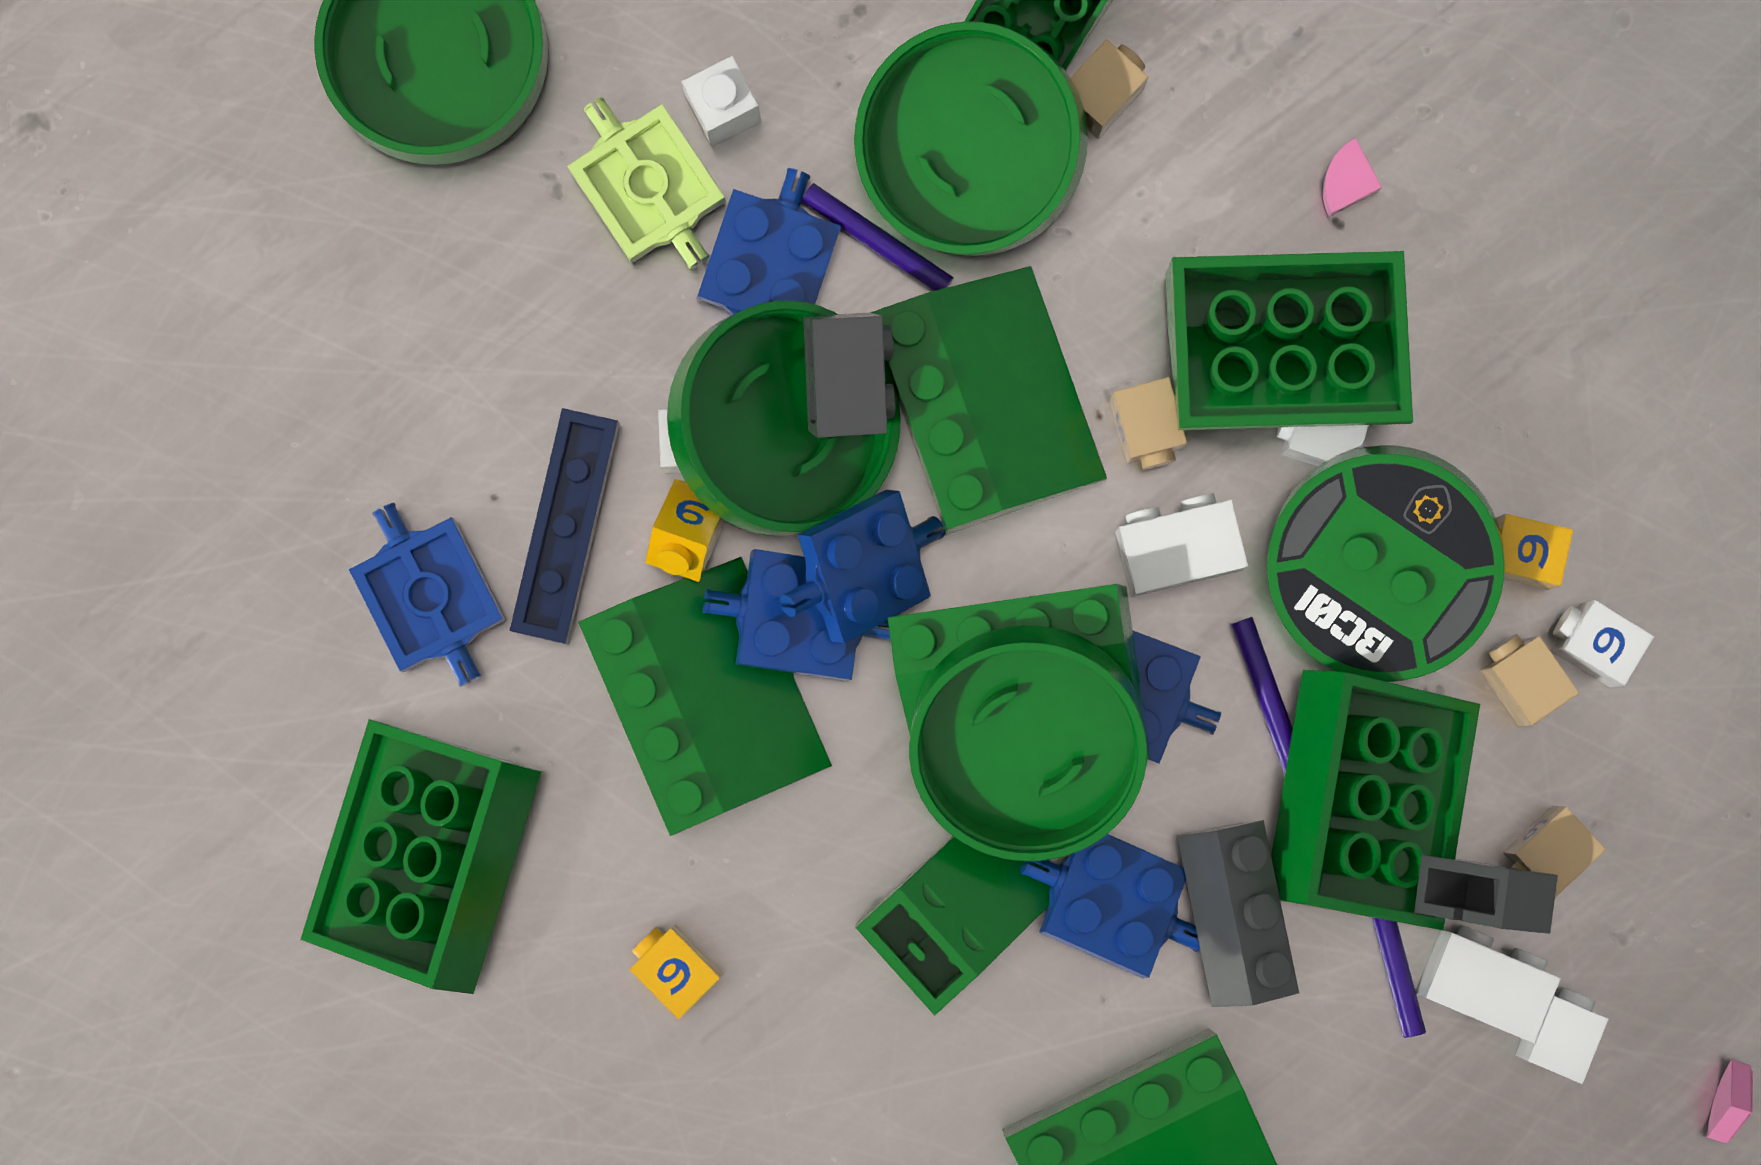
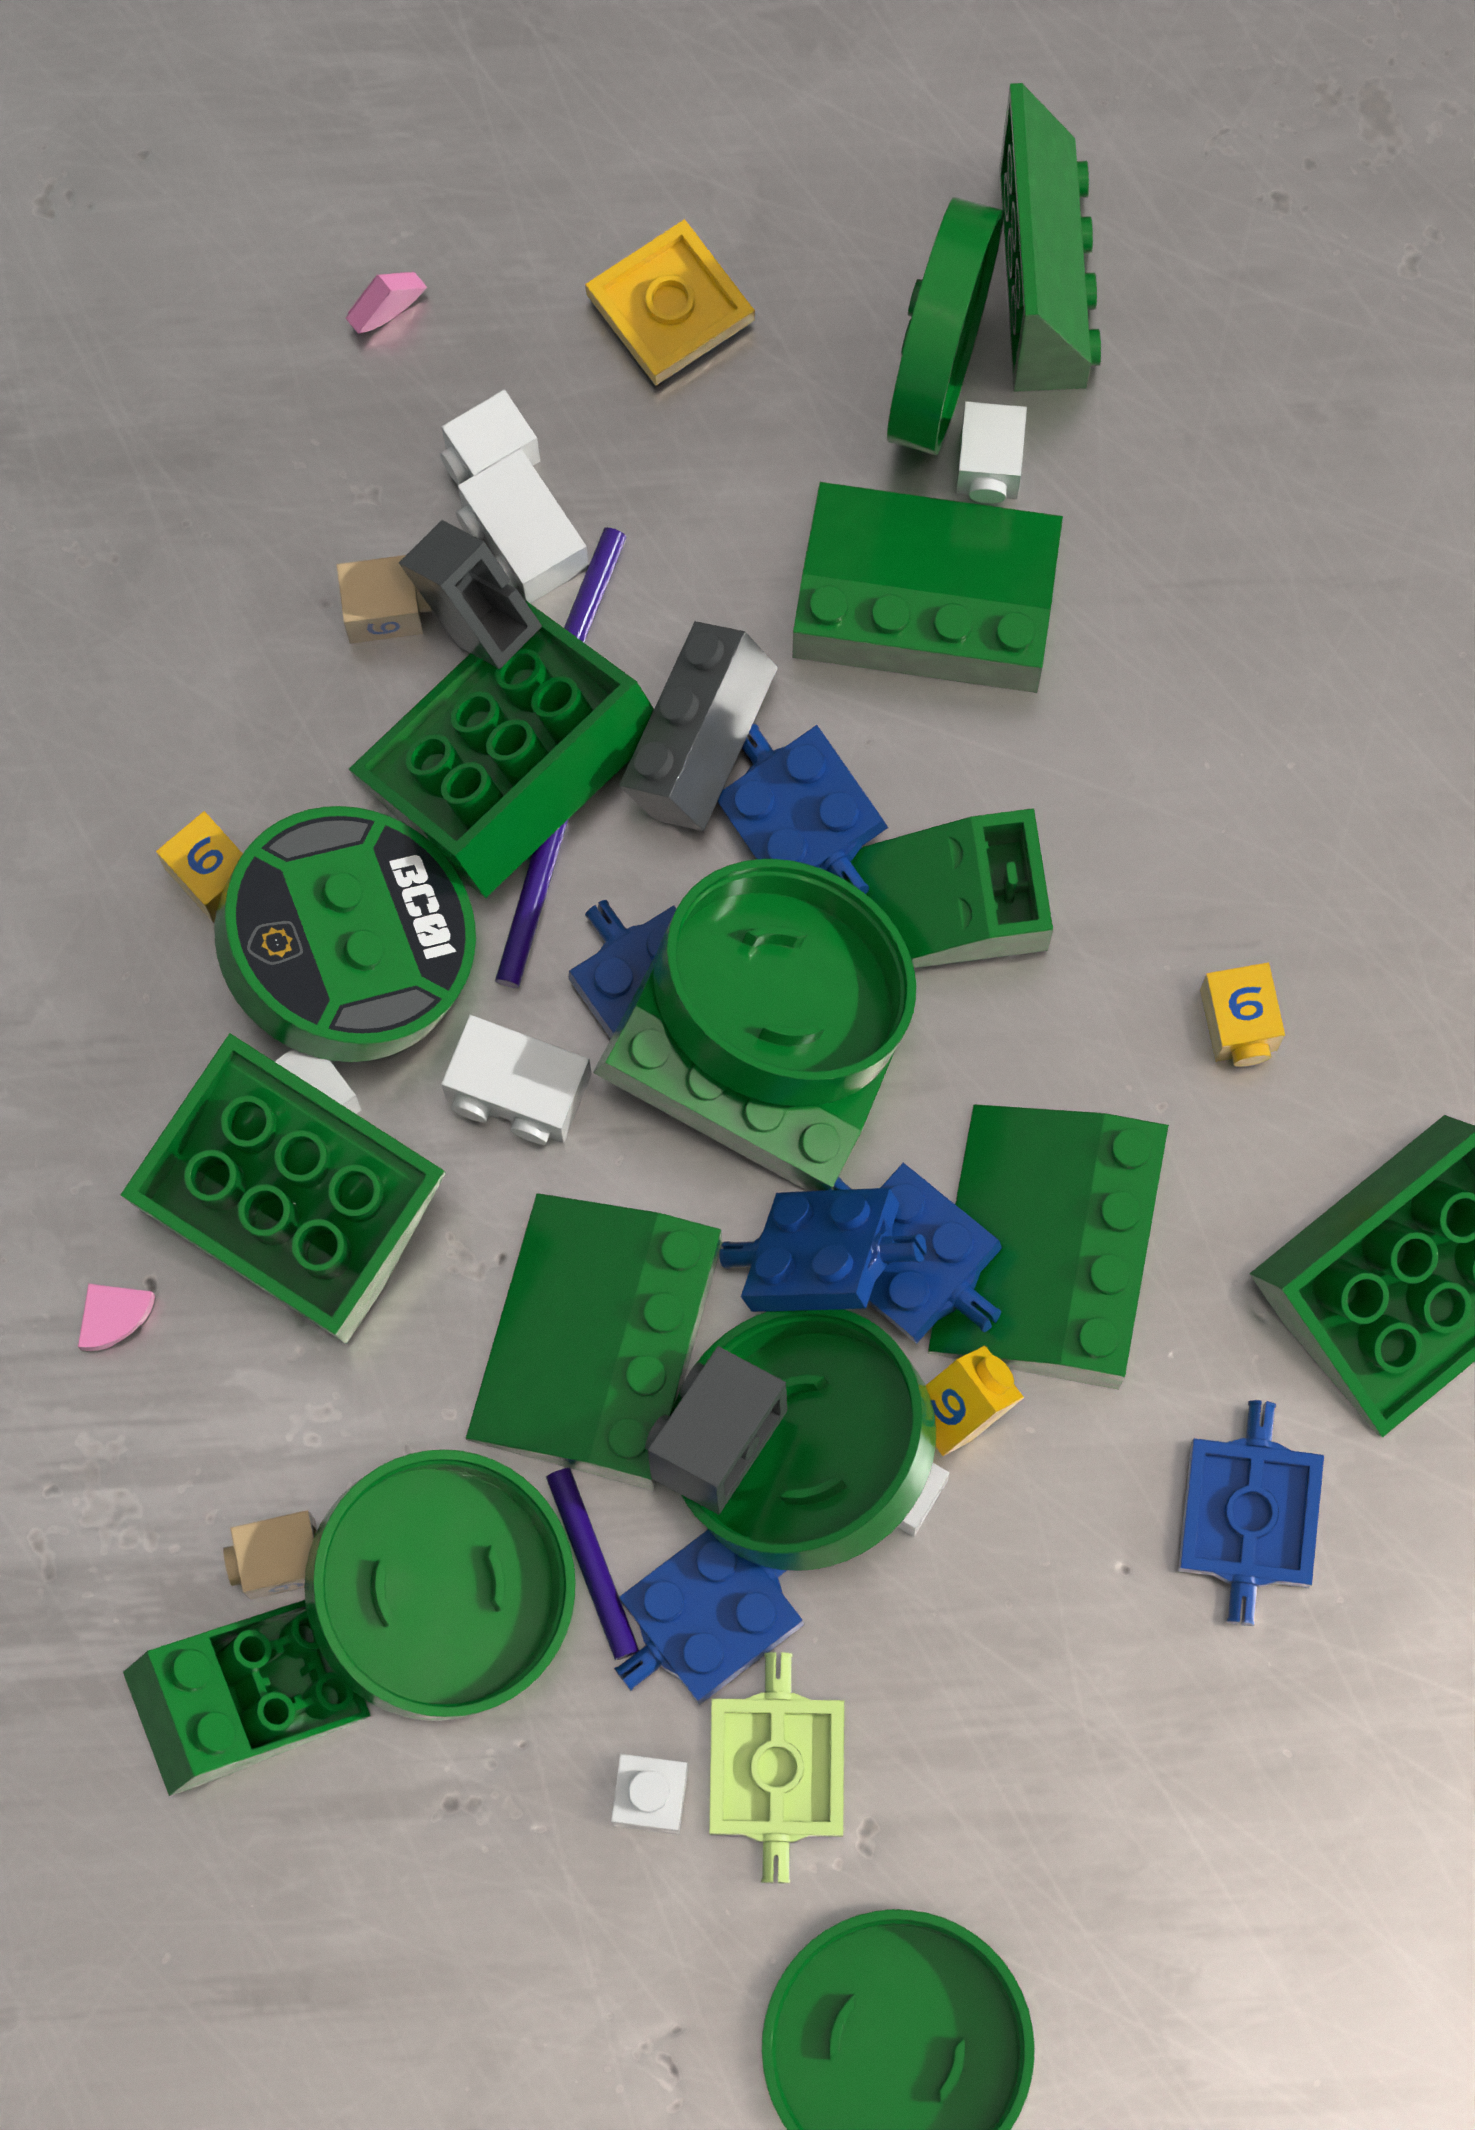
camera: 145 degrees left, 10 degrees down
dark blue plate [509,408,620,645] -> none
tan brick [1109,377,1187,470] -> none
tan brick [1480,634,1579,727] -> none
white brick [1551,600,1654,687] -> none

